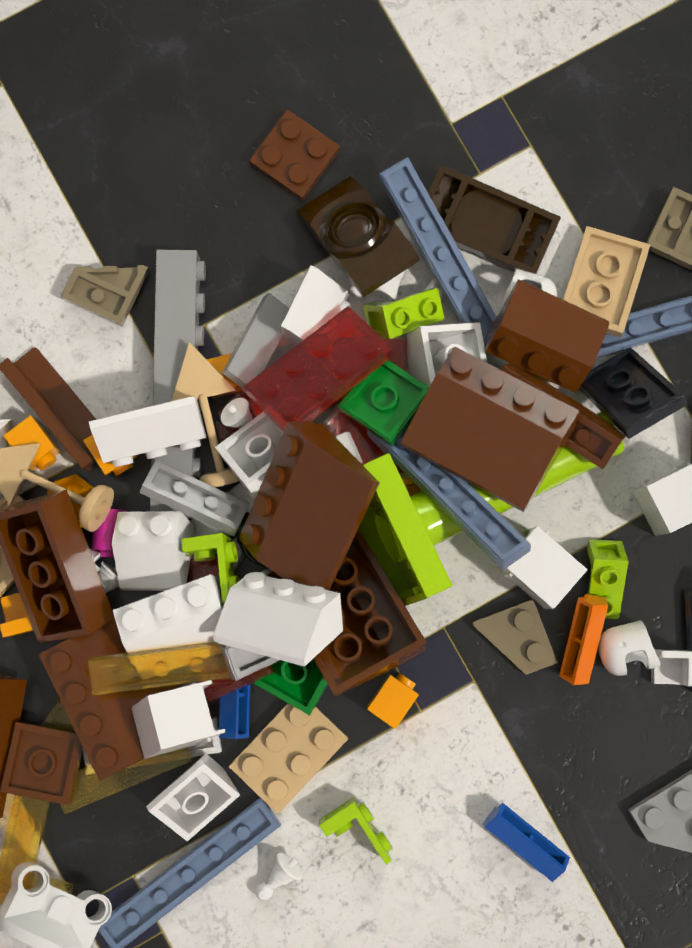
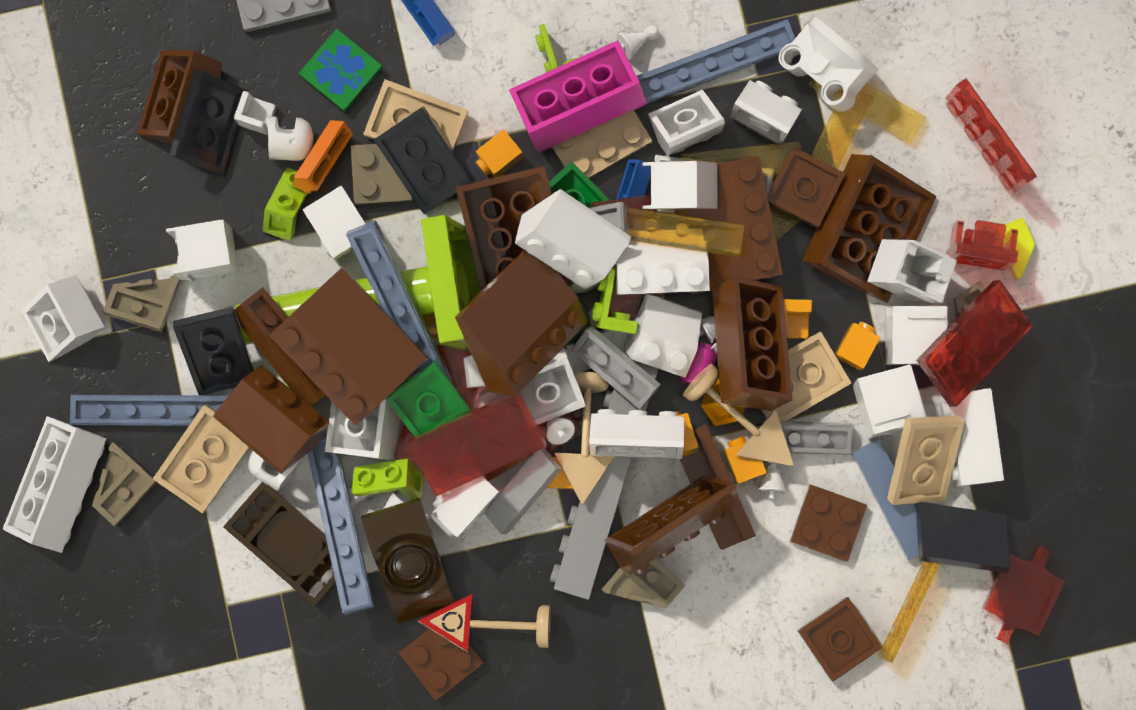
camera: 160 degrees left, 0 degrees up
none -> green tile [298,29,383,112]
none -> tan plate [363,79,469,150]
none -> black tile [374,106,474,214]
none -> tan piece [418,594,551,653]
none -> dark pink slope [509,40,647,153]
none -> reddish brown slope [604,475,737,575]
none -> white slope [730,80,802,146]

